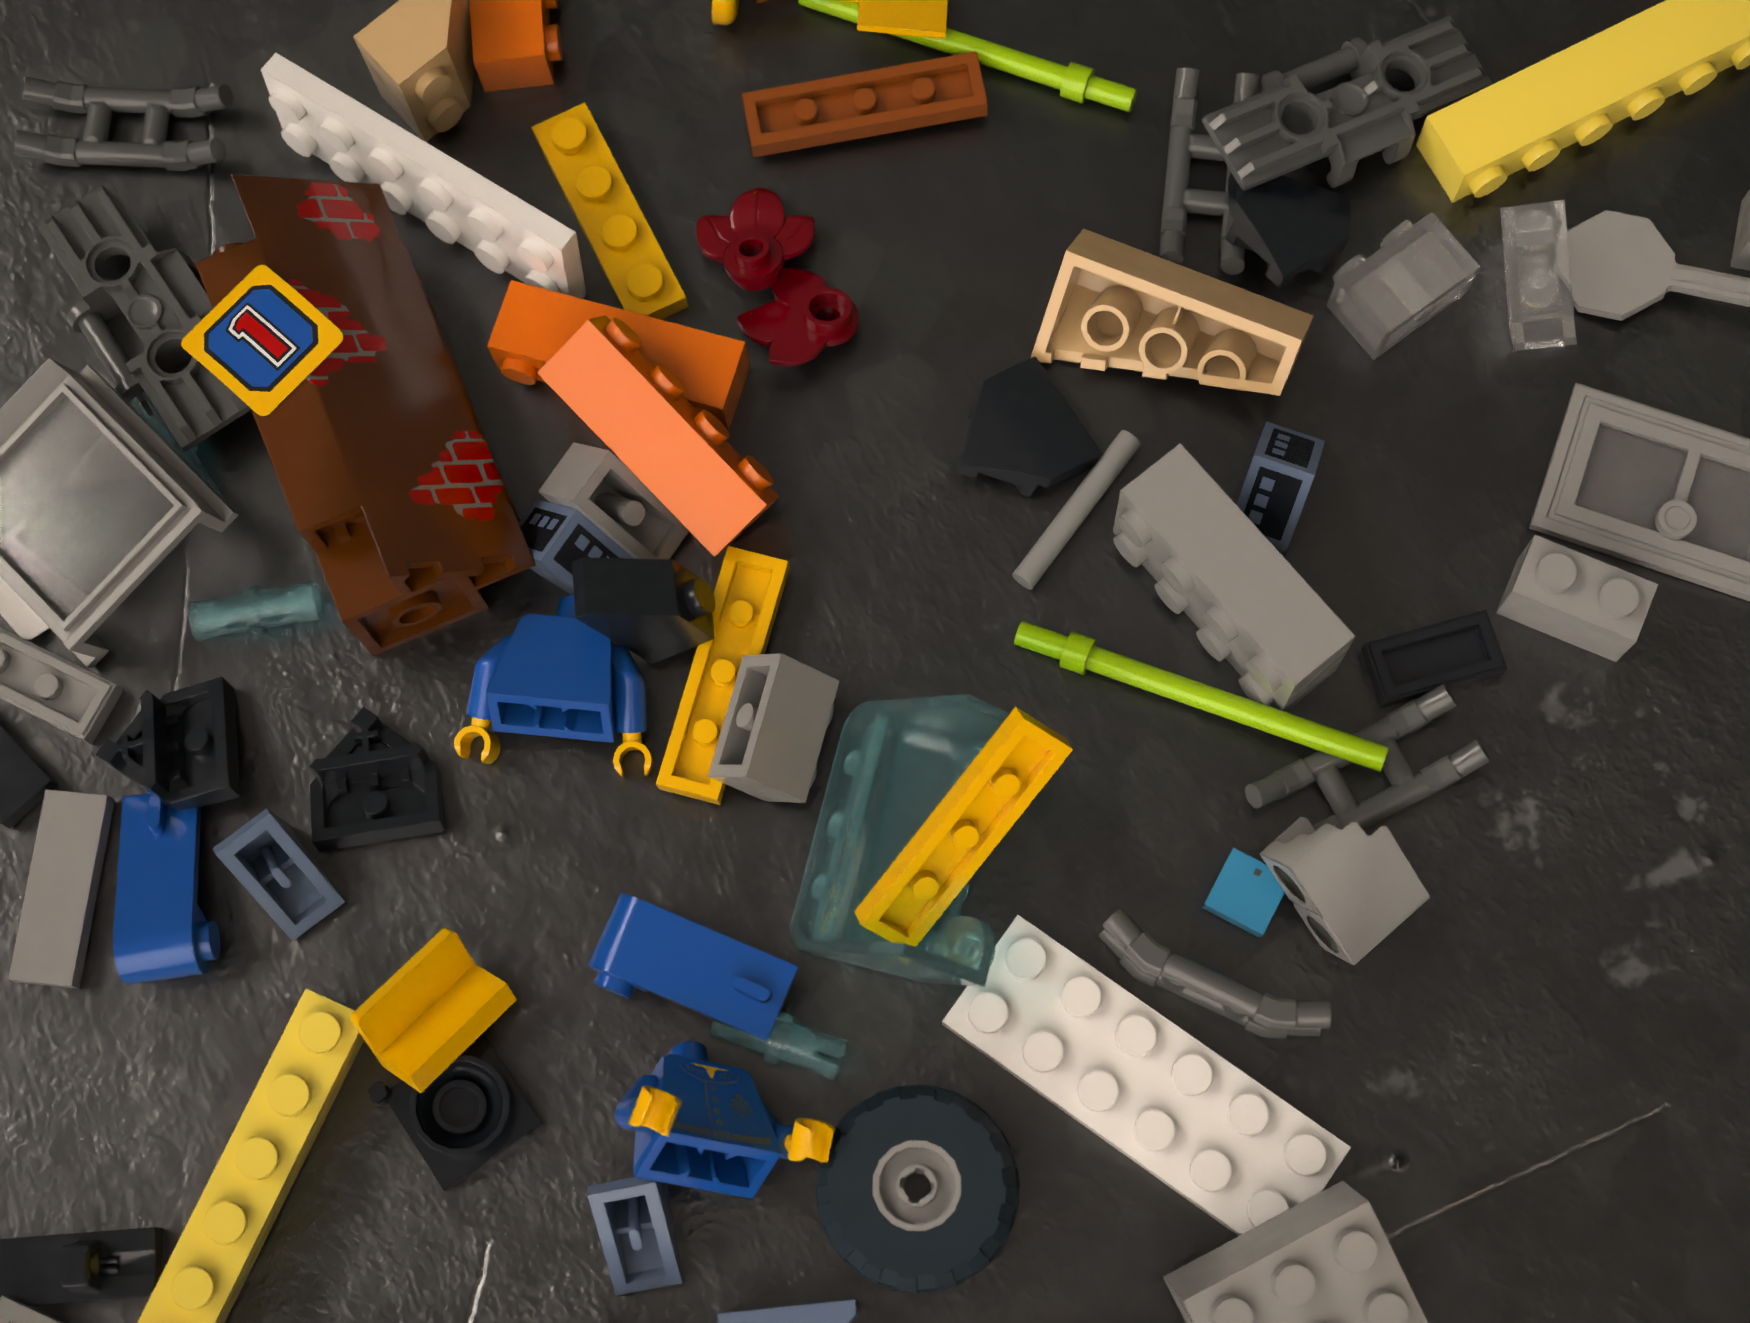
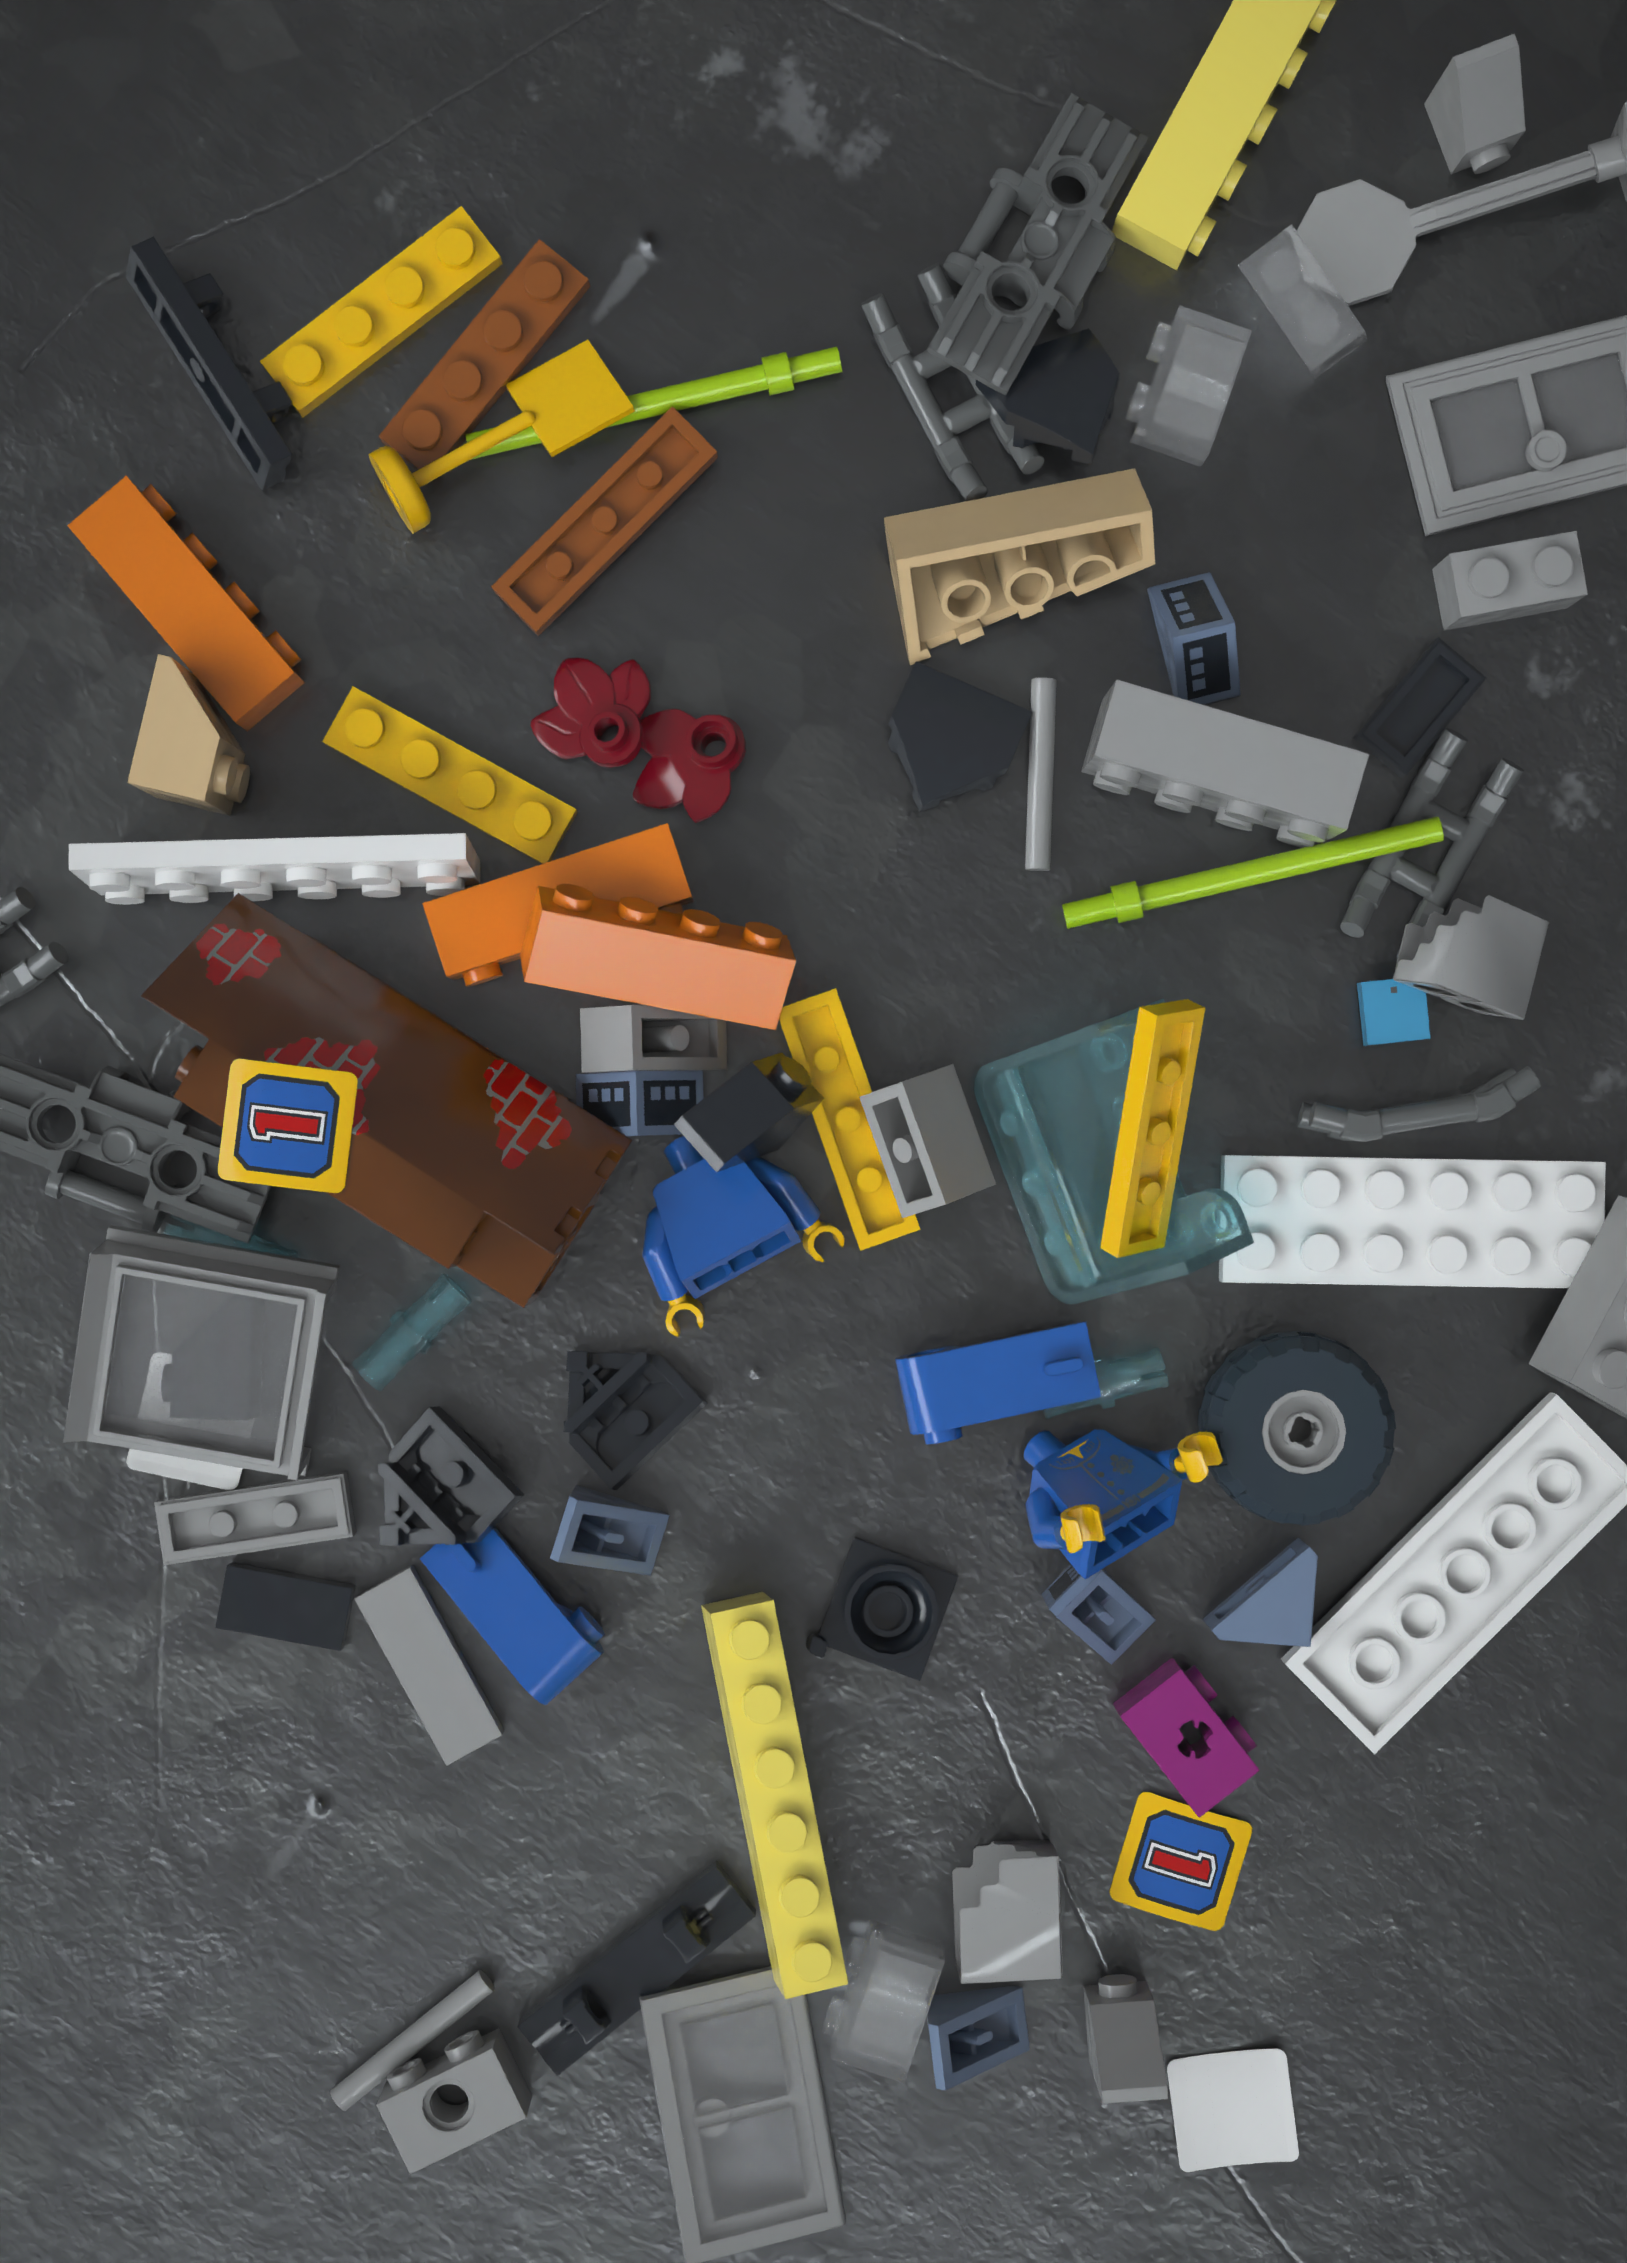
camera: 40 degrees left, 15 degrees up
yellow panel [351,928,517,1093] -> none

